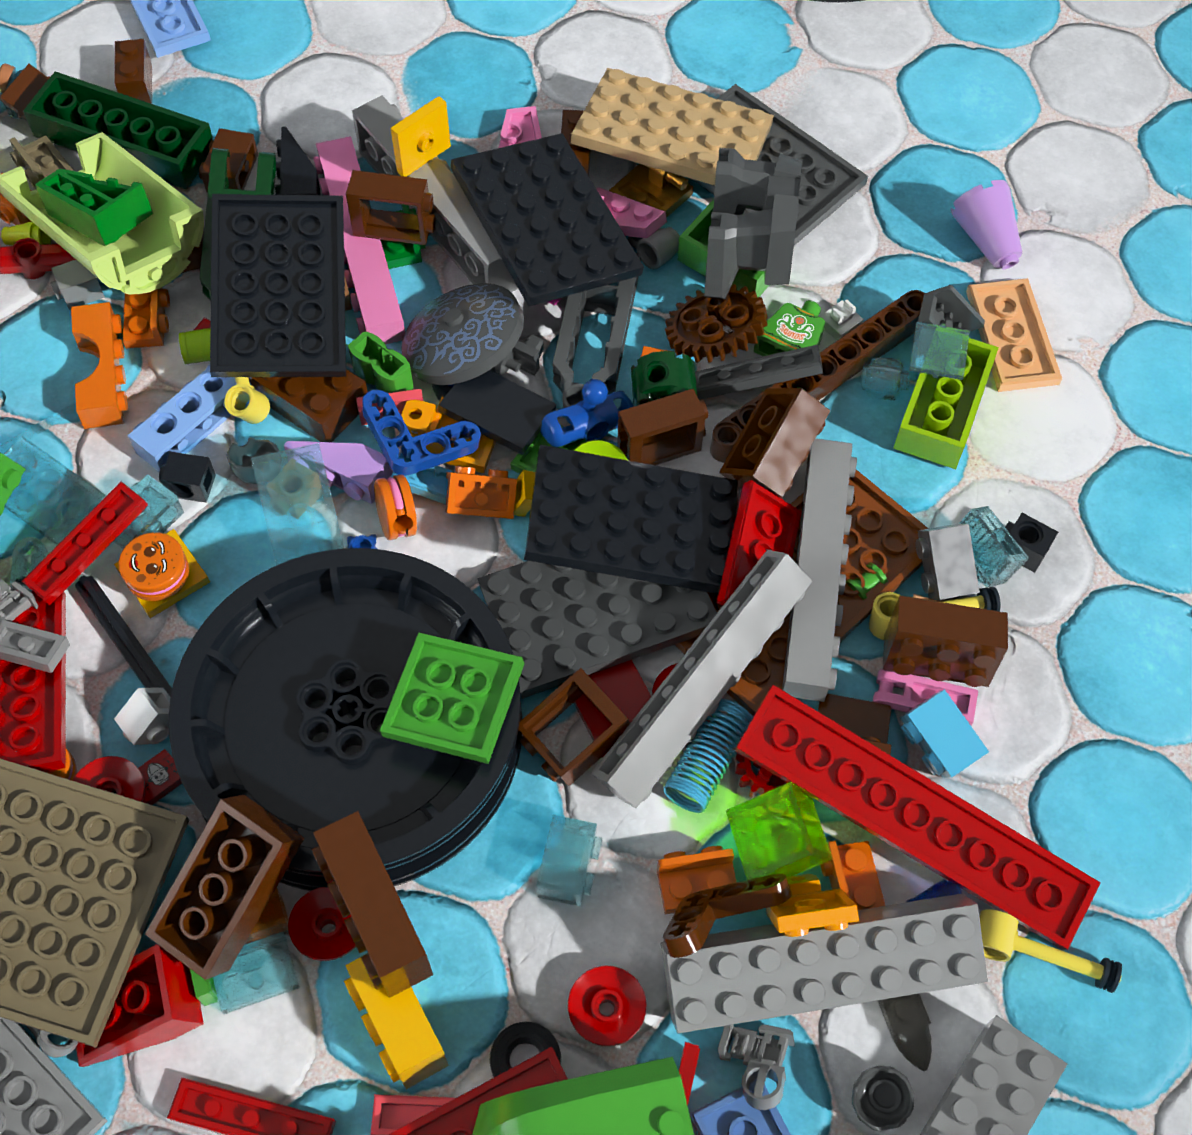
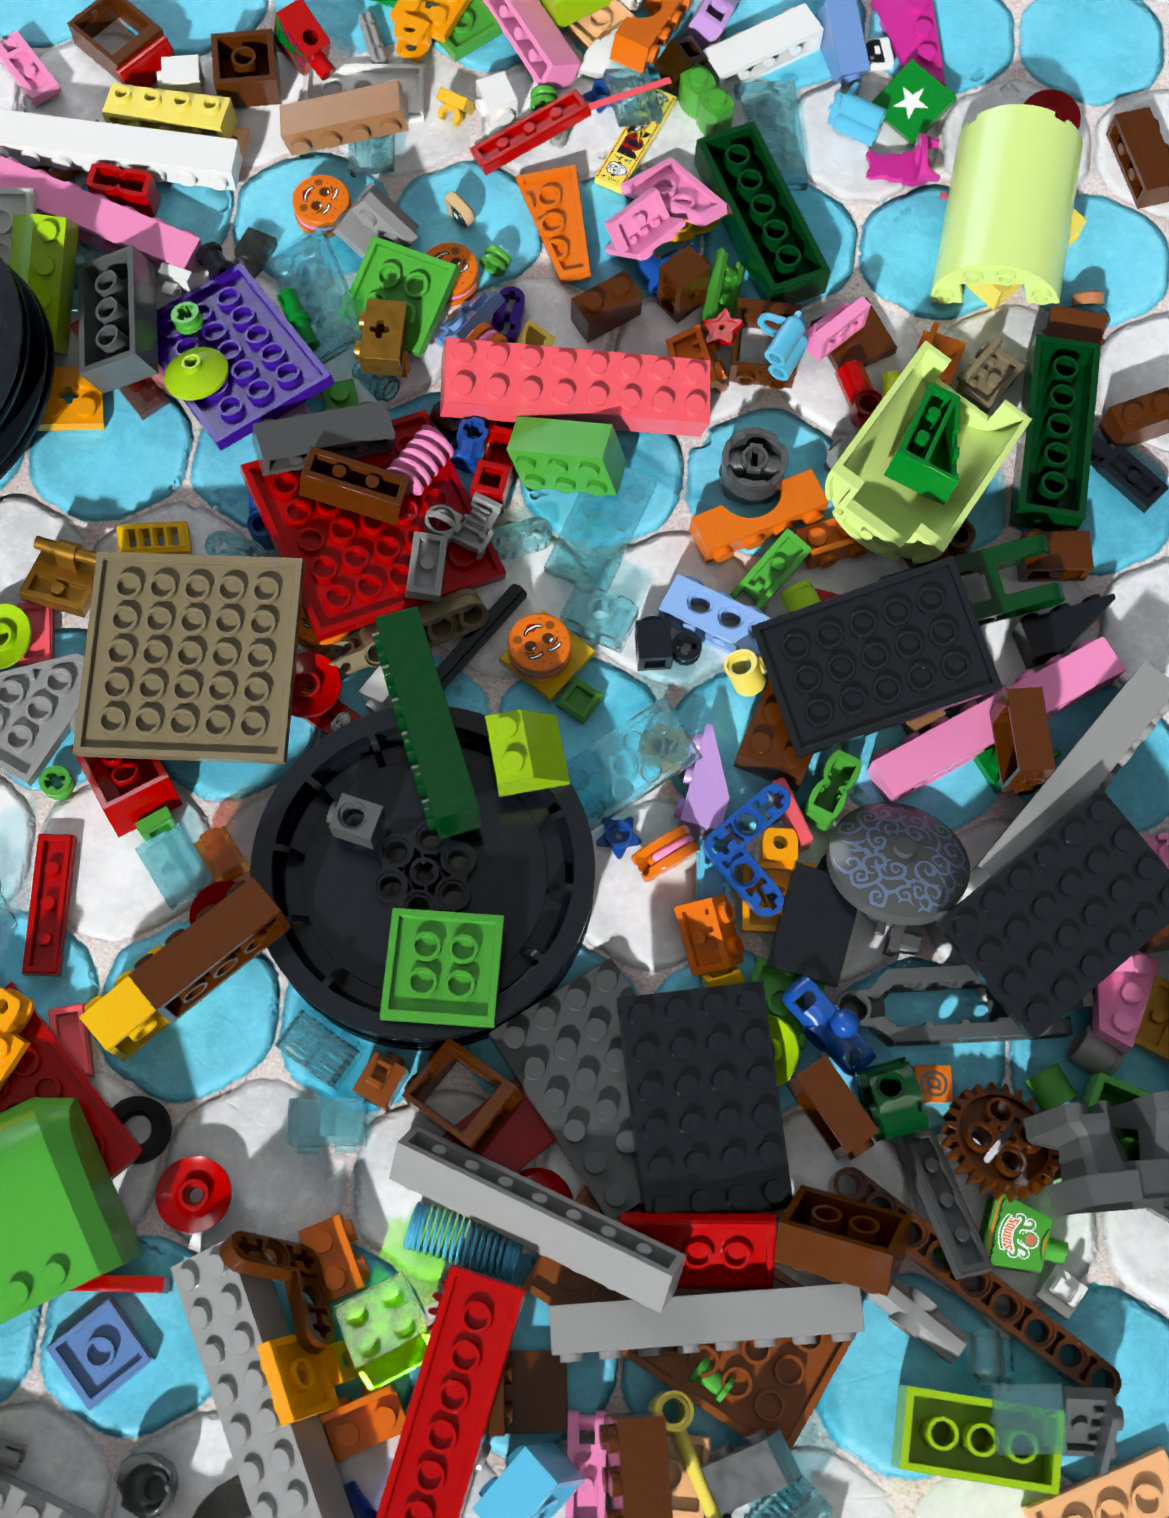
camera: 75 degrees right, 10 degrees up
red tile [22,481,148,605] -> none
reddish brown brick [145,795,305,980] -> none
dark grey hair [226,437,282,484] -> none
yellow plate [391,96,451,177] -> none
light grey piece [718,1024,795,1110] -> none
none -> bright green bush [39,765,75,800]
none -> clear light blue brick [275,1009,363,1092]
none -> dark tan piece [325,588,489,676]
none -> dark grey brick [326,793,387,849]
none -> dark orange brick [352,1050,410,1113]
none -> dark green brick [371,606,482,839]
none -> lime slope [485,709,570,797]
none -> bright green tile [556,676,604,725]
none -> black bush [672,632,702,666]
none -> flat silver brick [719,427,788,505]
none -> bright green hinge [729,528,813,610]
none -> light grey piece [860,1277,970,1364]
none -> bright green brick [1024,1063,1077,1111]
none -> black hinge [1090,434,1169,513]

